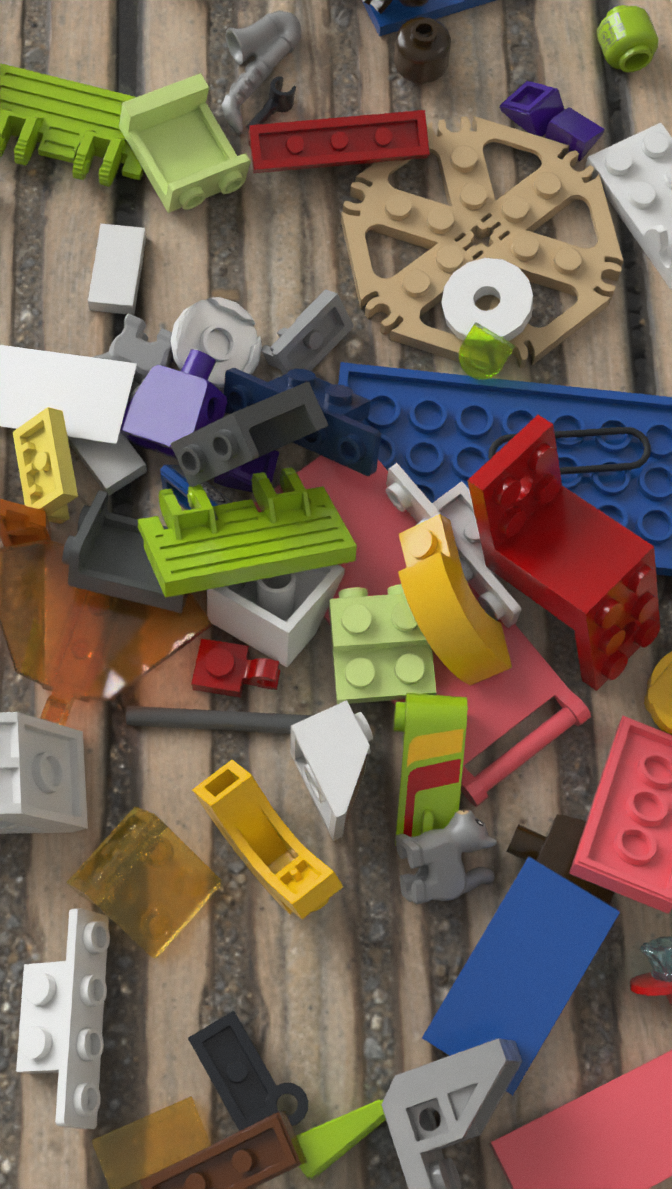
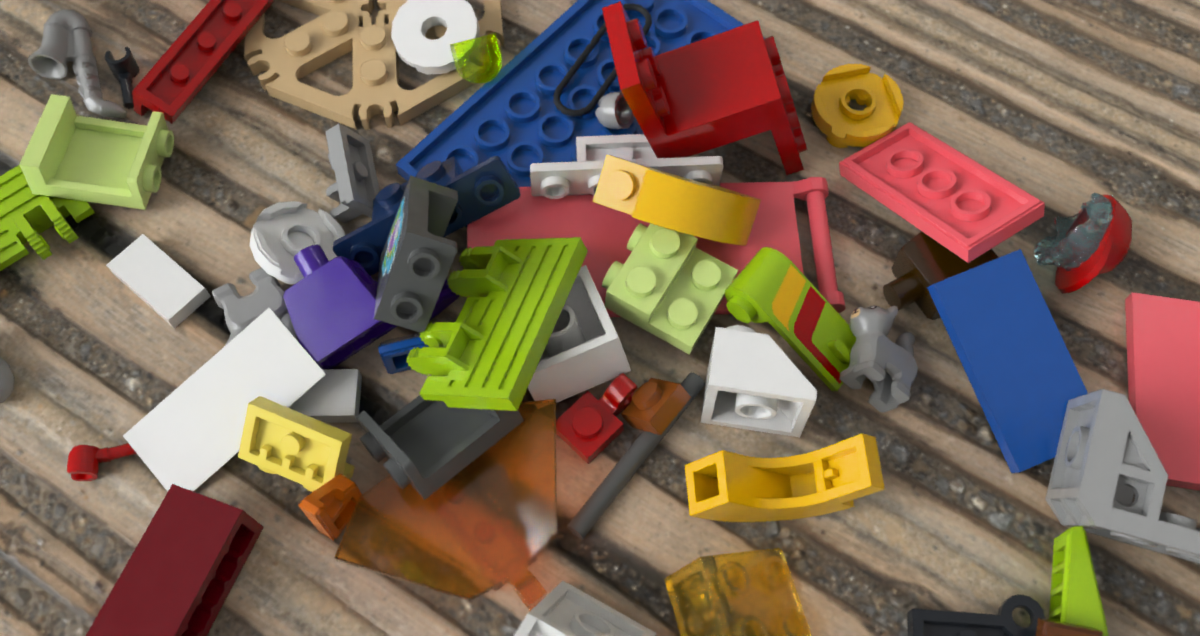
camera: 50 degrees left, 5 degrees down
none -> dark orange plate [621,378,691,435]

